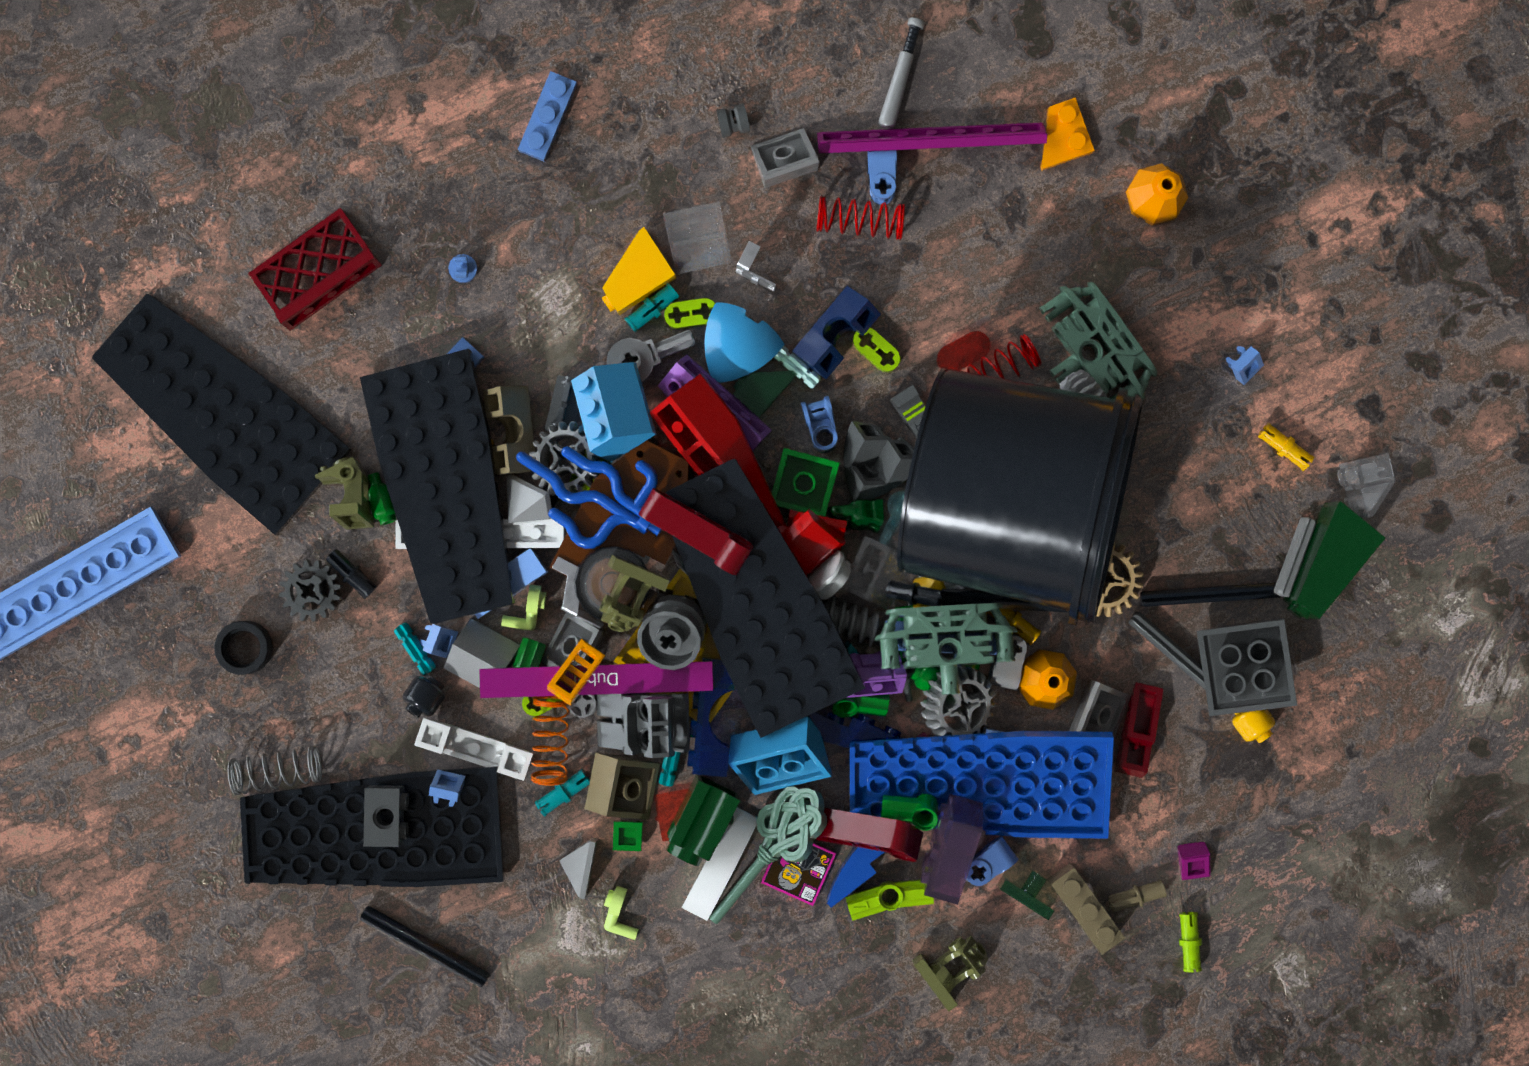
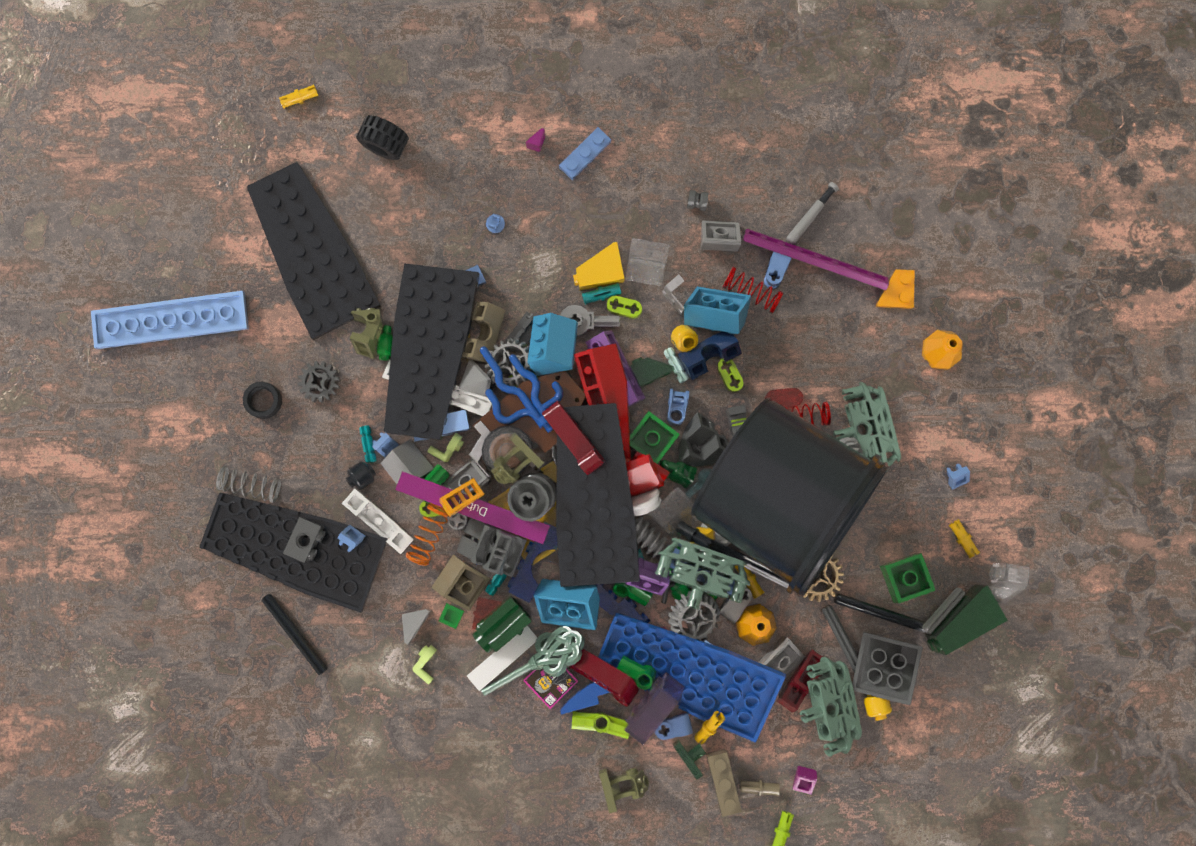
camera: 15 degrees right, 5 degrees down
dark red fence [248,208,382,331] -> none
black axle [326,549,378,599] -> none
teal pin [535,769,590,817] -> none
dark azure brick [705,302,785,383] -> none
none -> yellow pin [279,84,319,109]
none -> black tyre [356,115,409,160]
none -> magenta slope [526,128,546,152]
none -> yellow head [671,325,698,352]
none -> dark azure slope [684,286,751,334]
none -> yellow pin [694,711,725,744]
none -> sand green piece [800,657,862,757]
none -> green brick [880,553,935,603]

